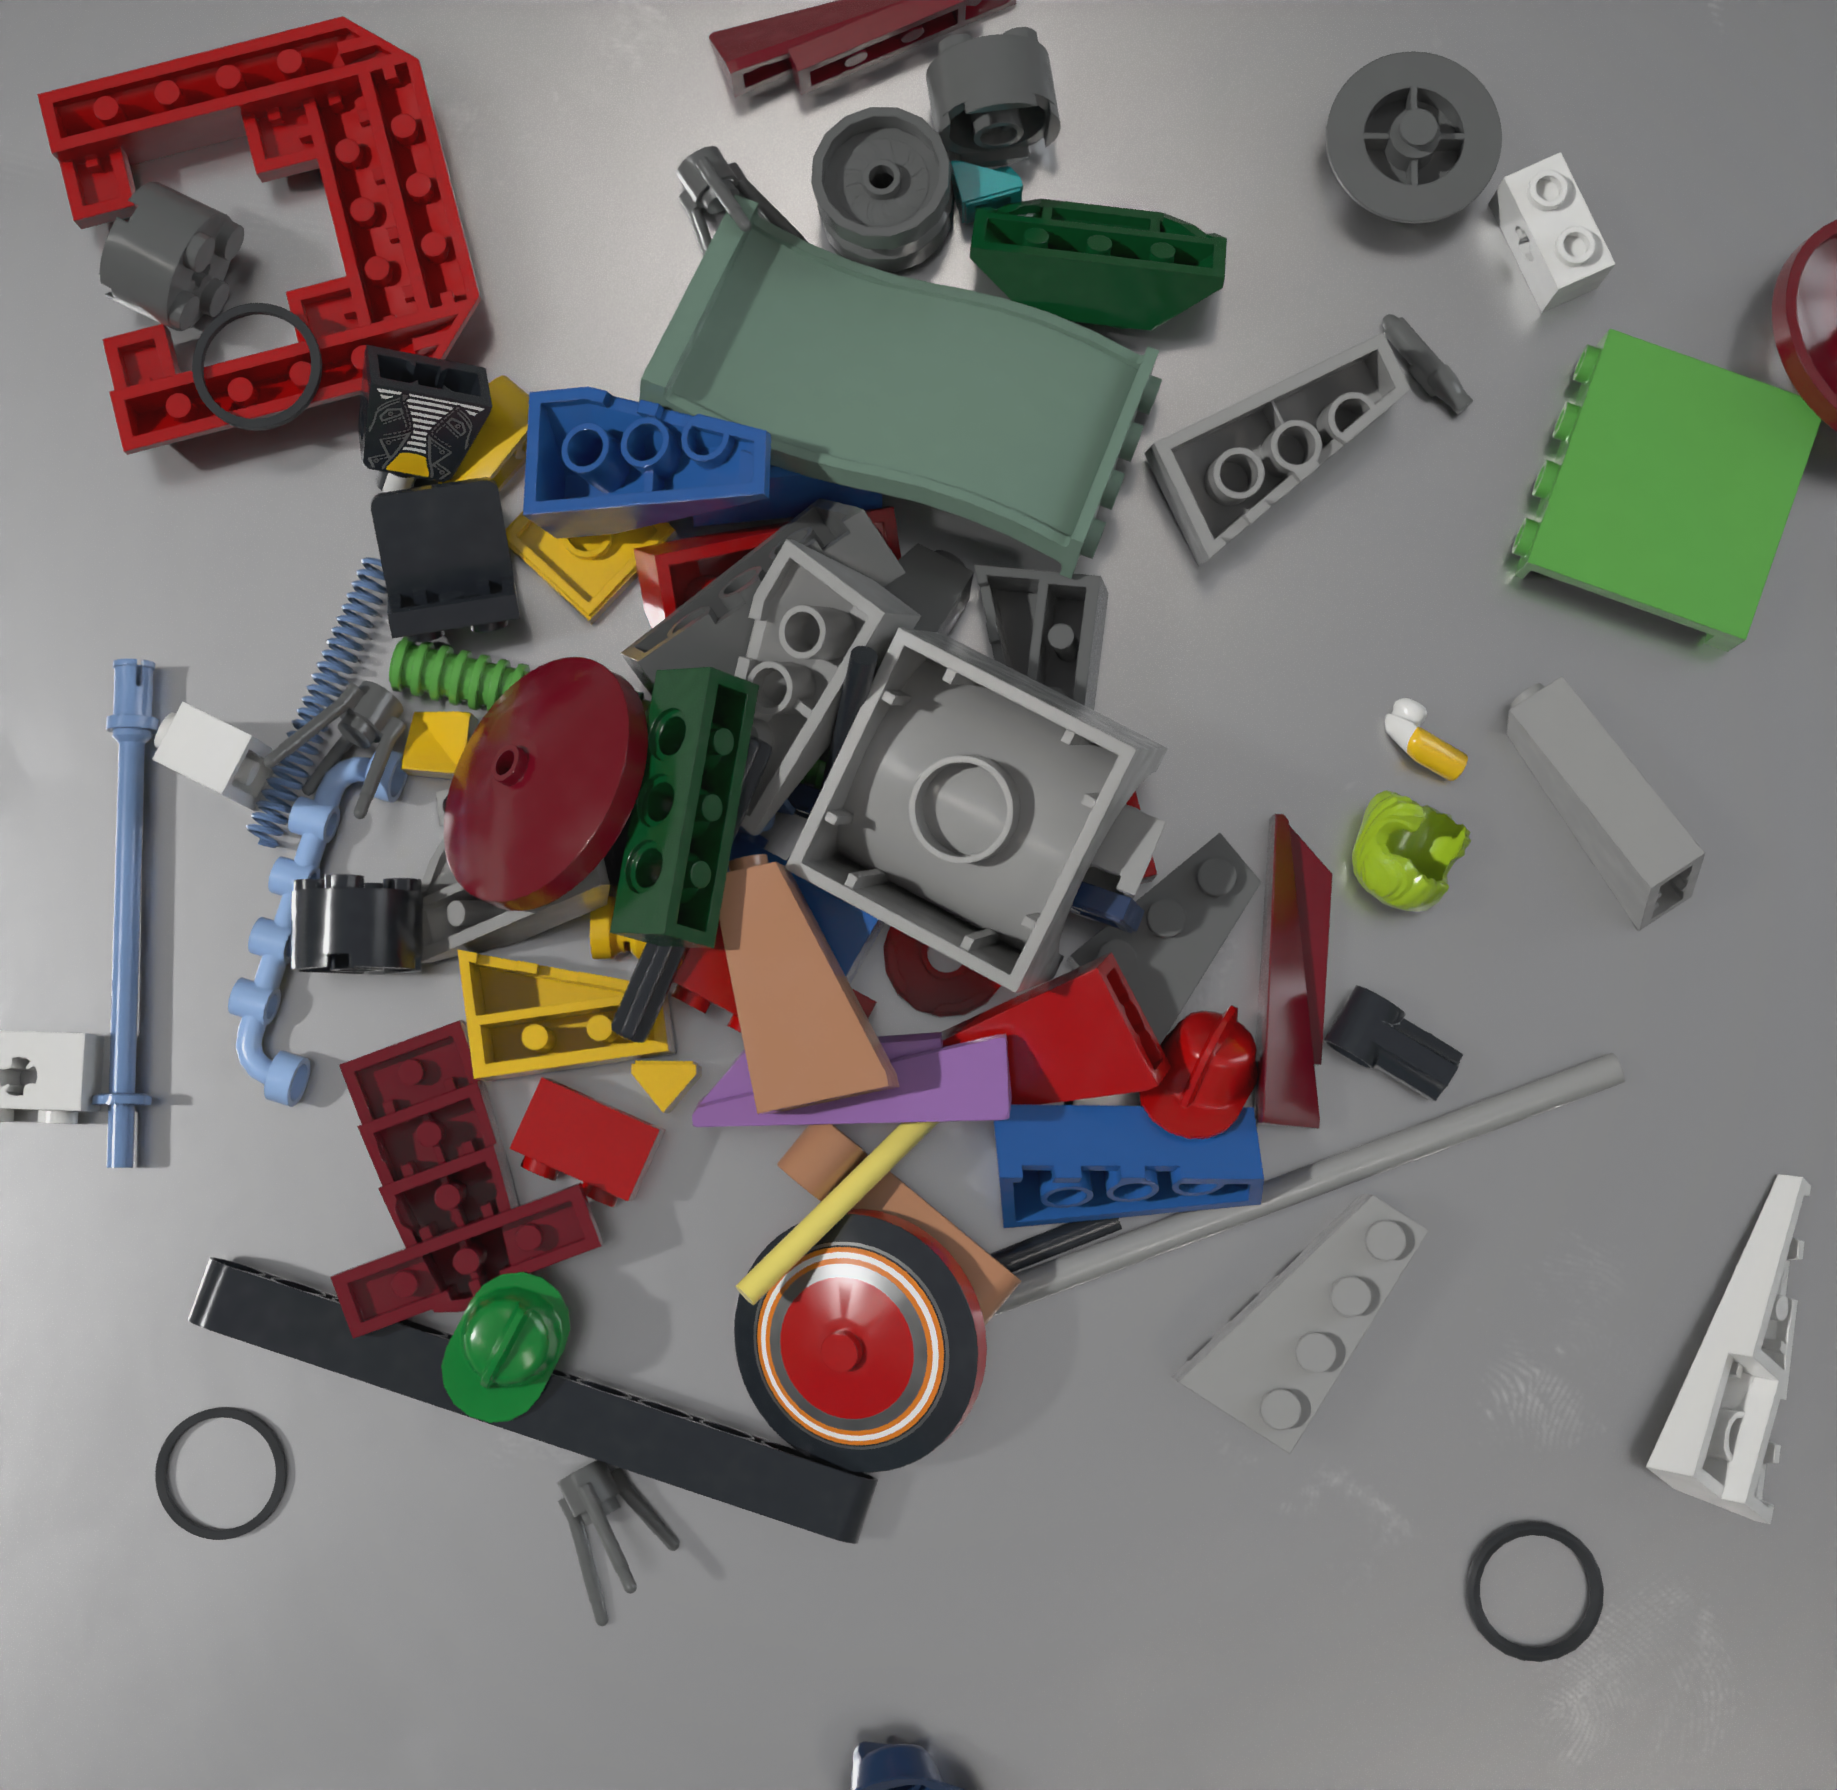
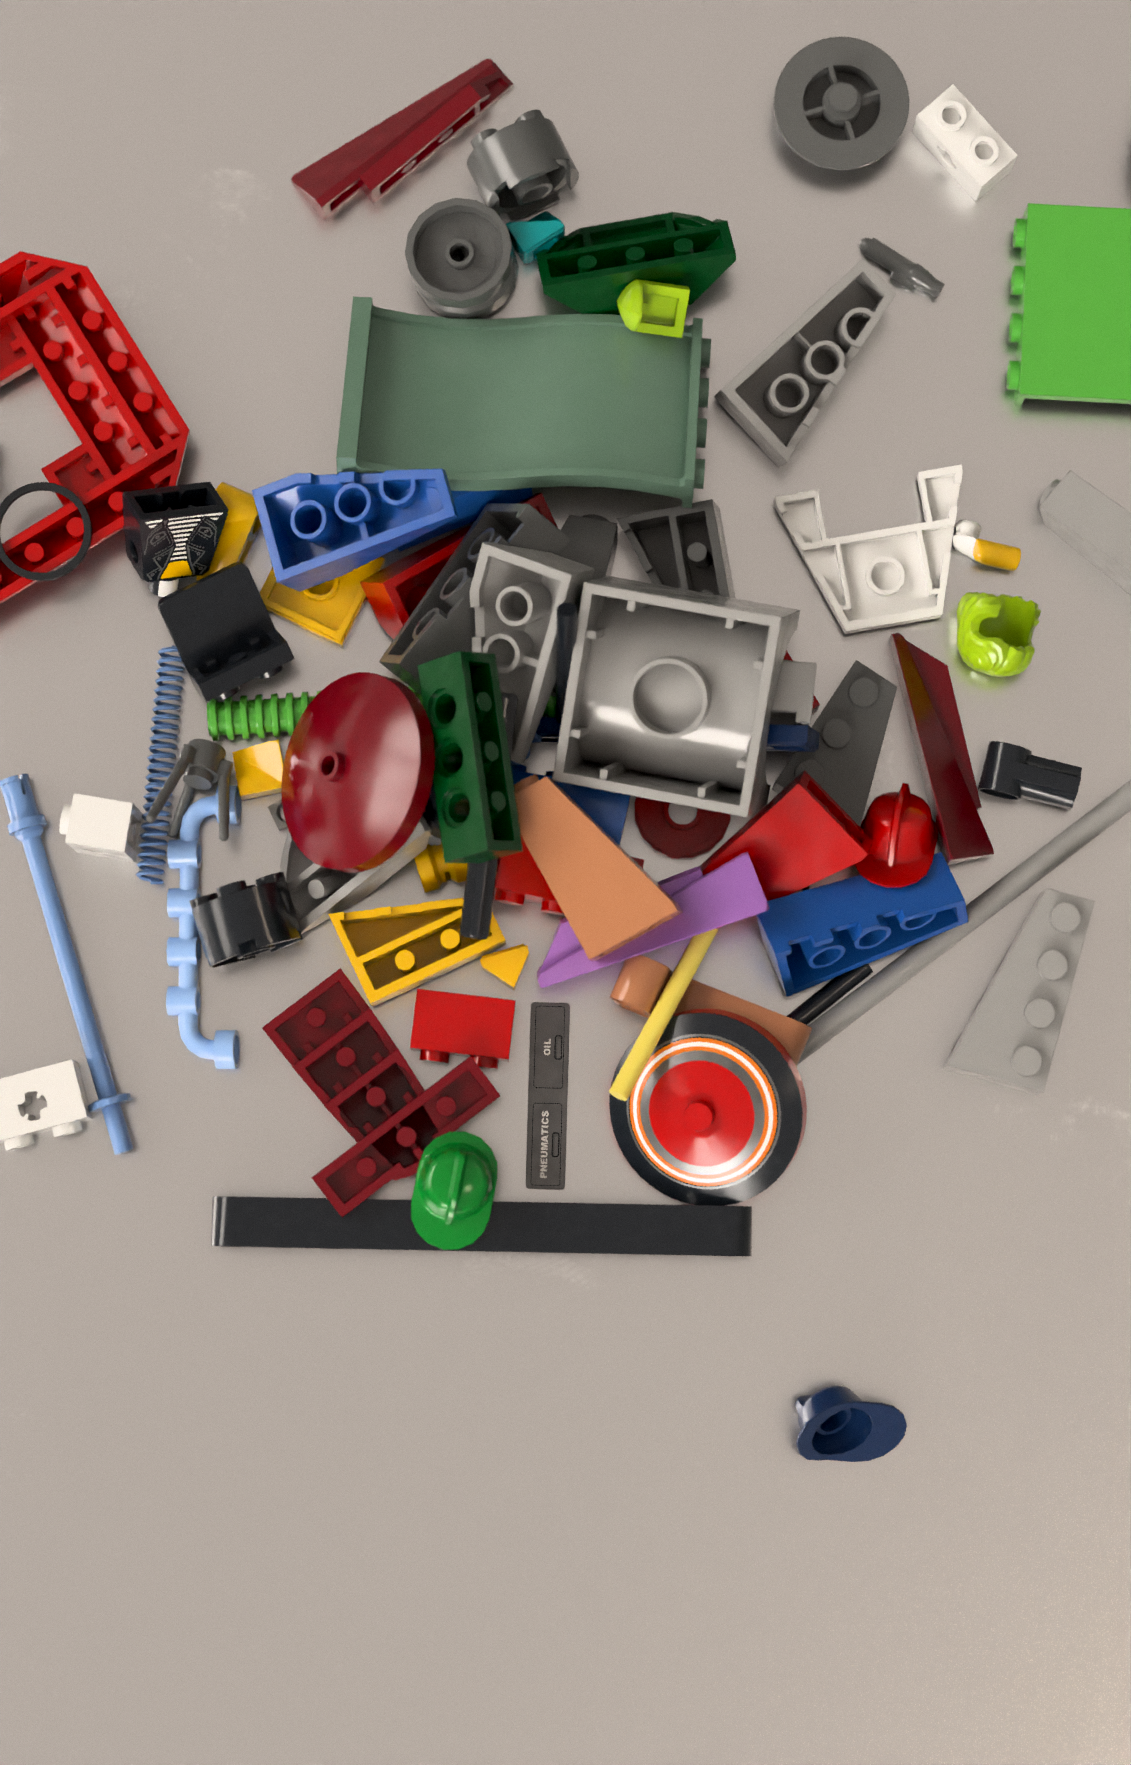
camera: 20 degrees left, 0 degrees up
black piece [155,1407,287,1540] -> none
dark grey plant [557,1460,679,1626] -> none
dark grey plant [676,146,809,256] -> none
none -> flat silver sticker [526,1002,570,1190]
none -> lime plate [617,279,690,338]
none -> white wing [774,465,963,634]

